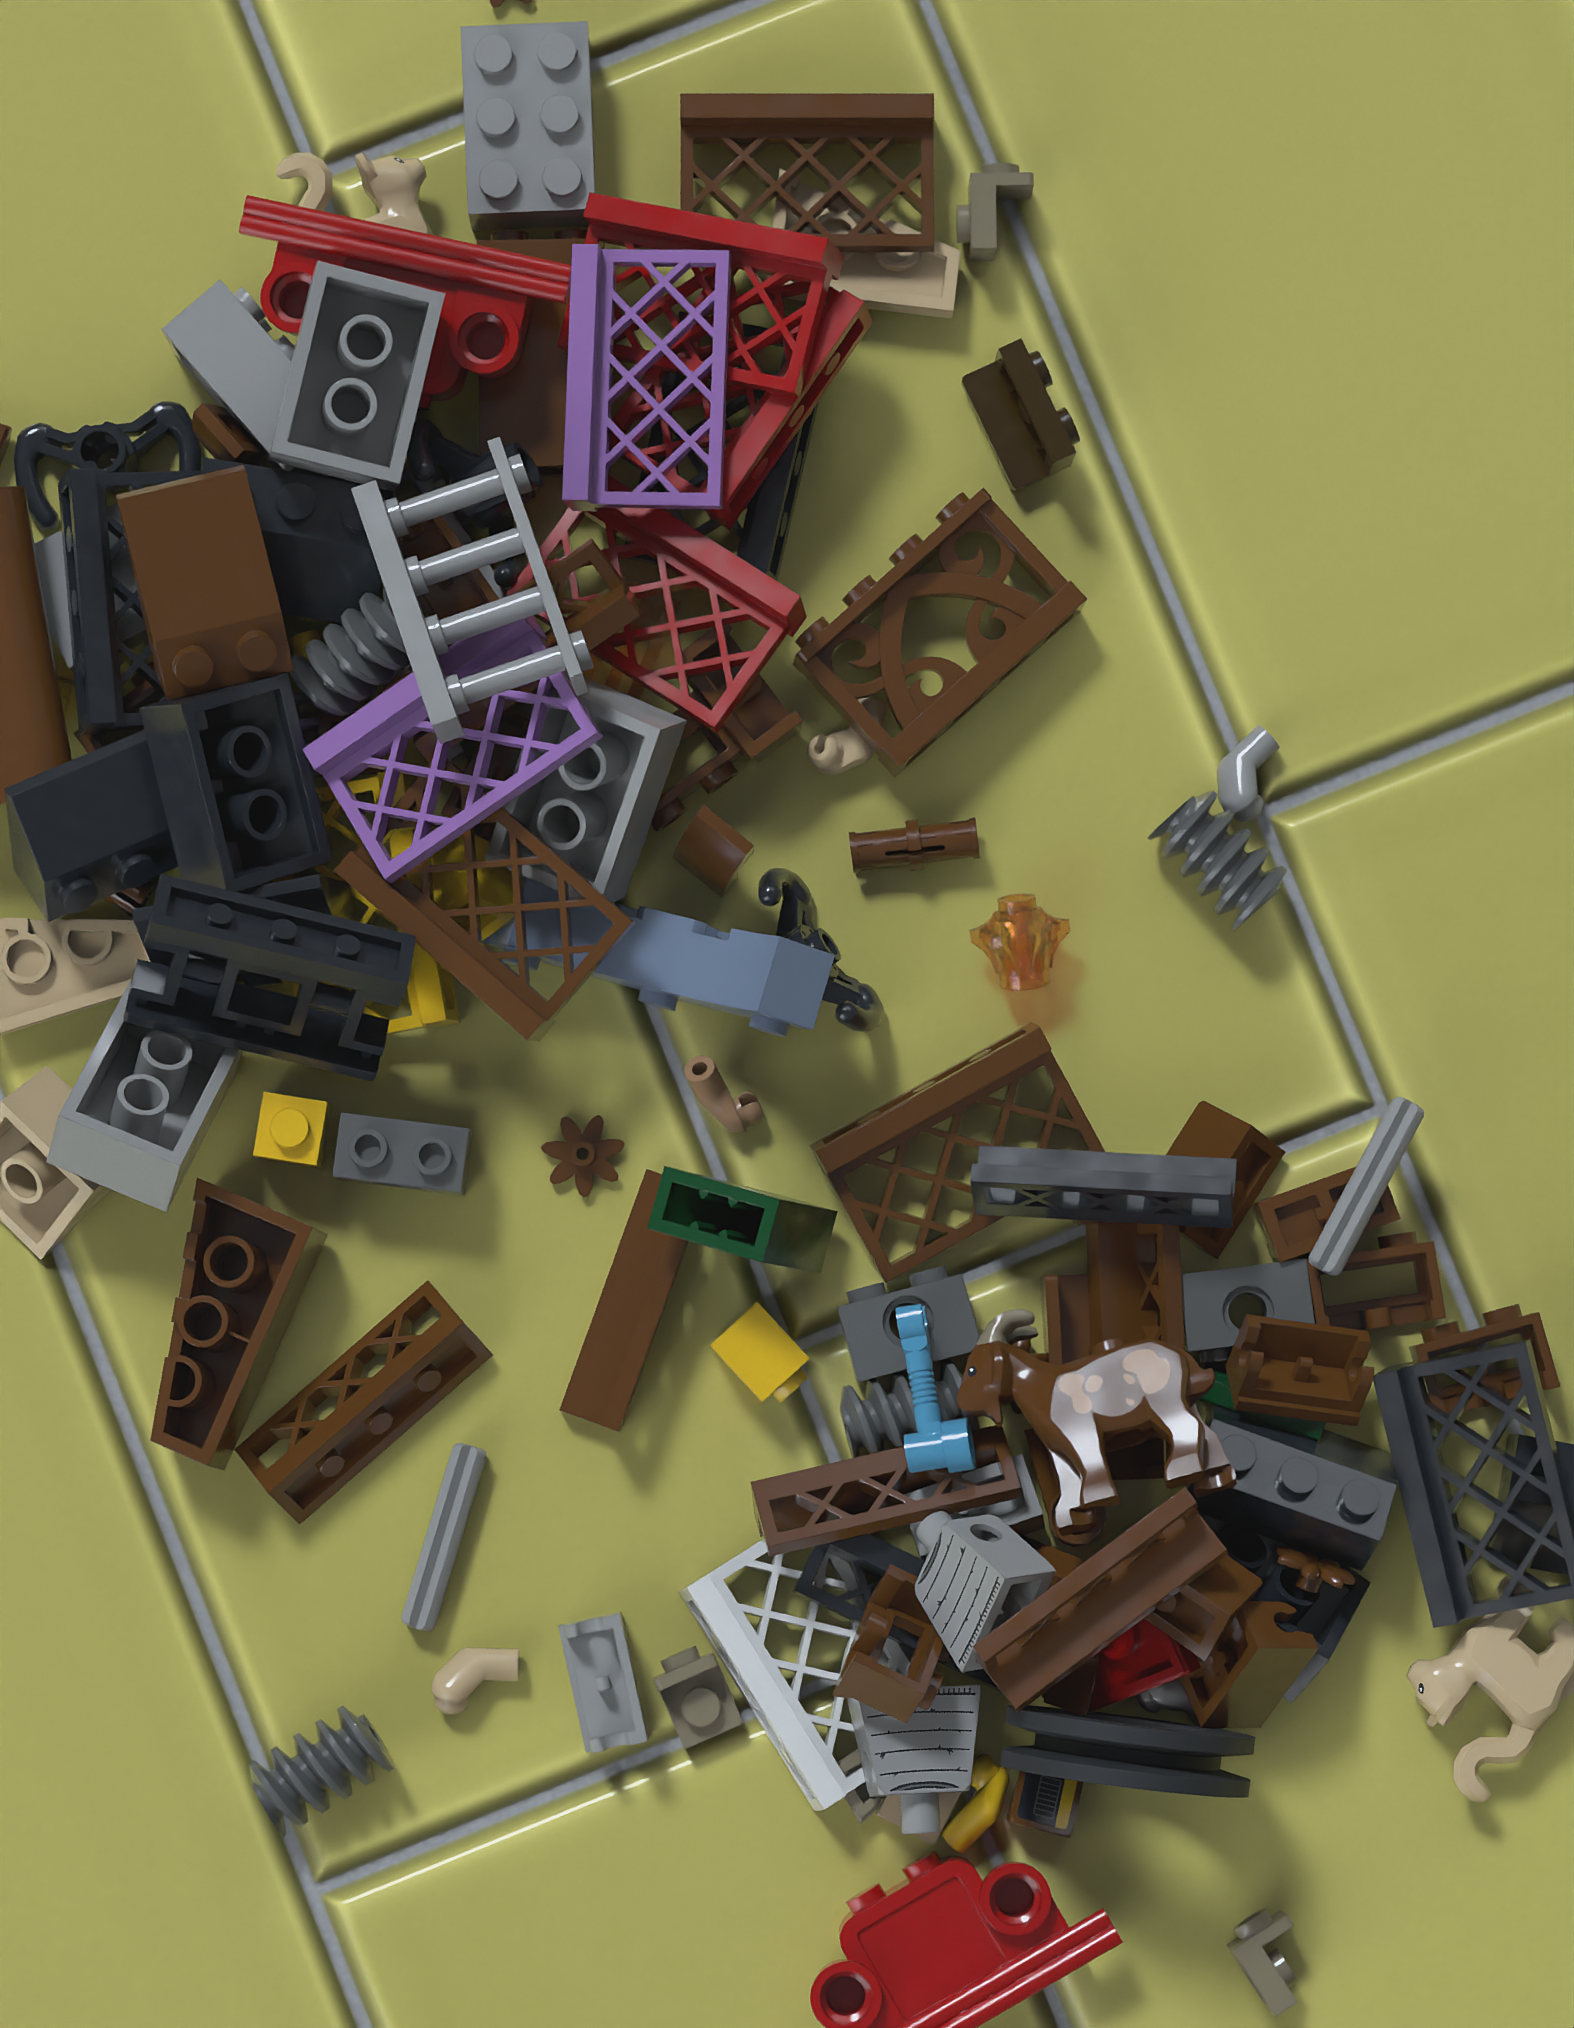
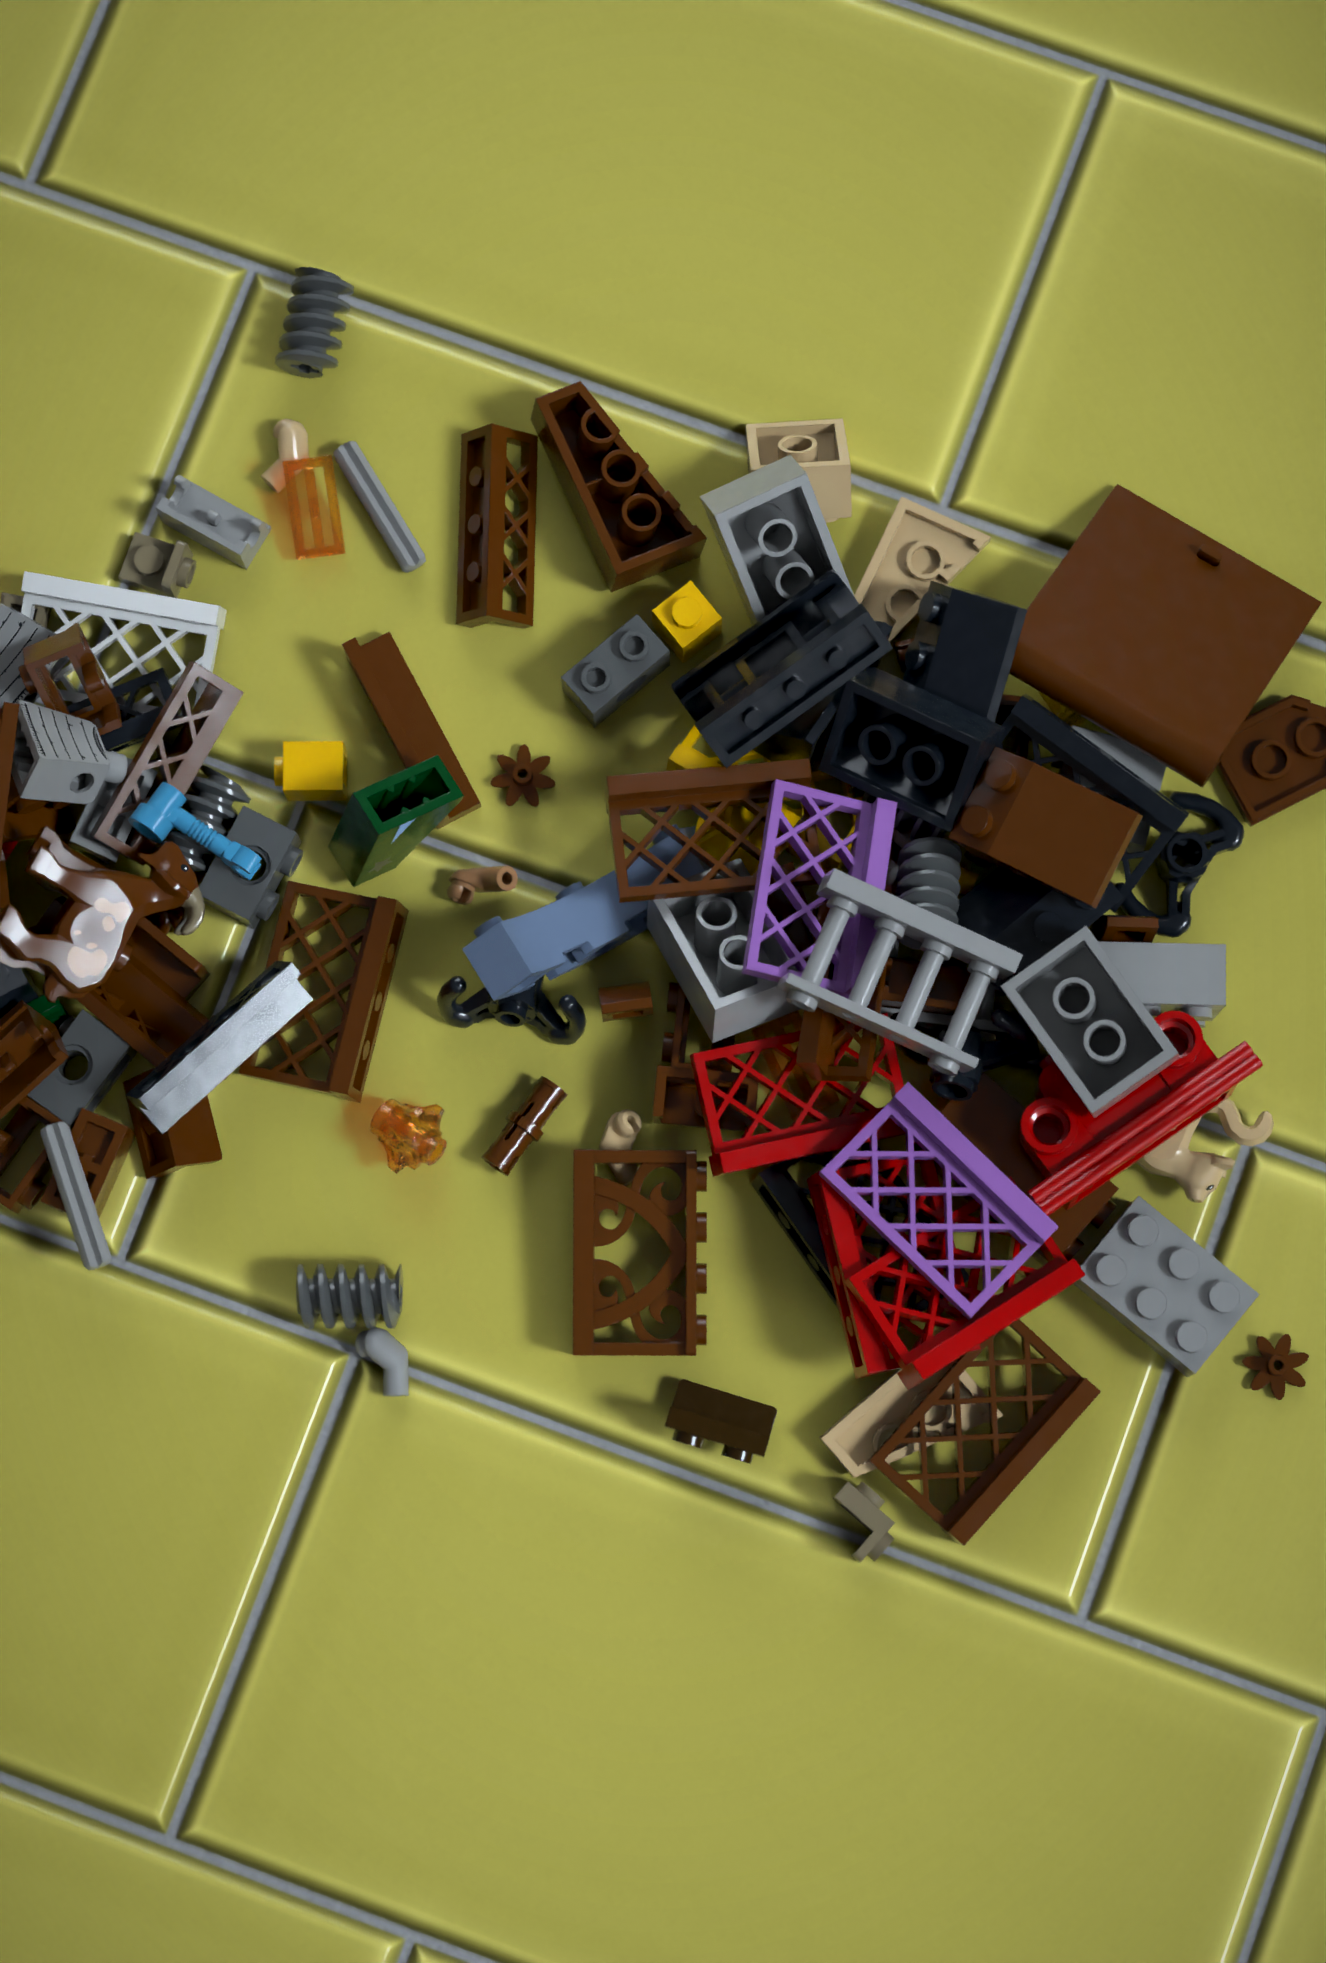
camera: 140 degrees right, 5 degrees down
none -> clear orange tile [282,455,346,560]

